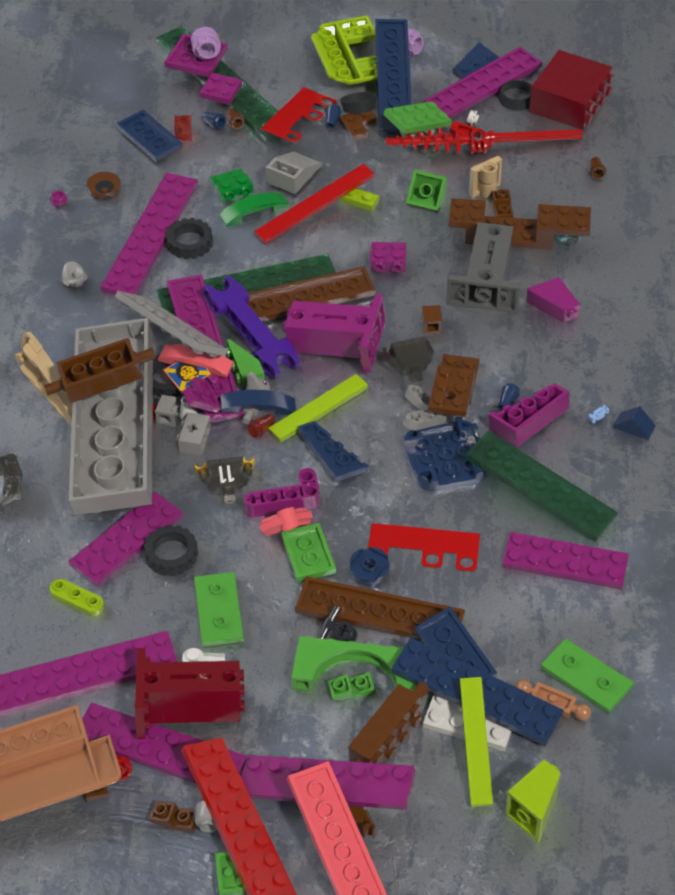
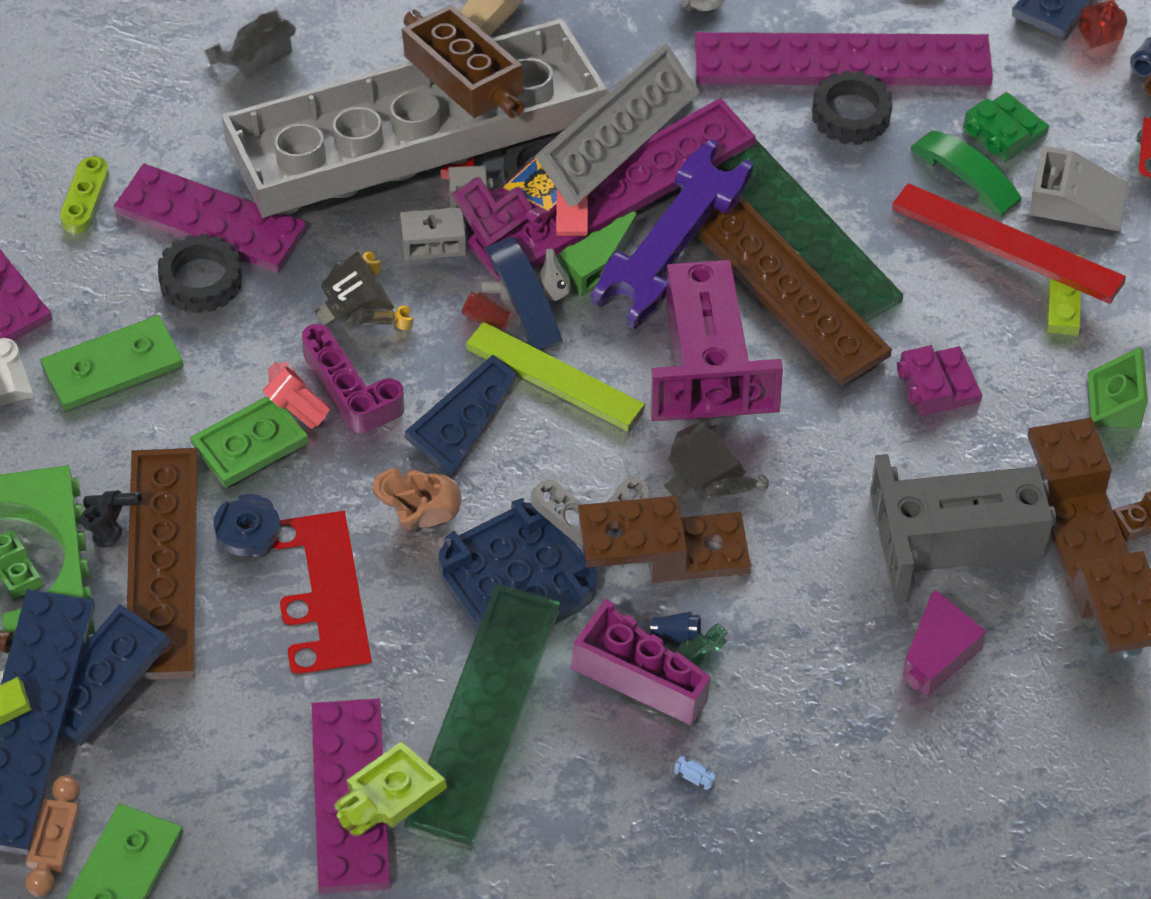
camera: 70 degrees right, 5 degrees up
reddish brown brick [422,305,442,334] -> none
dark blue slope [613,406,656,441] -> none
none -> lime plate [334,741,447,837]
none -> nougat head [372,468,462,532]
none -> clear green plate [677,623,728,668]

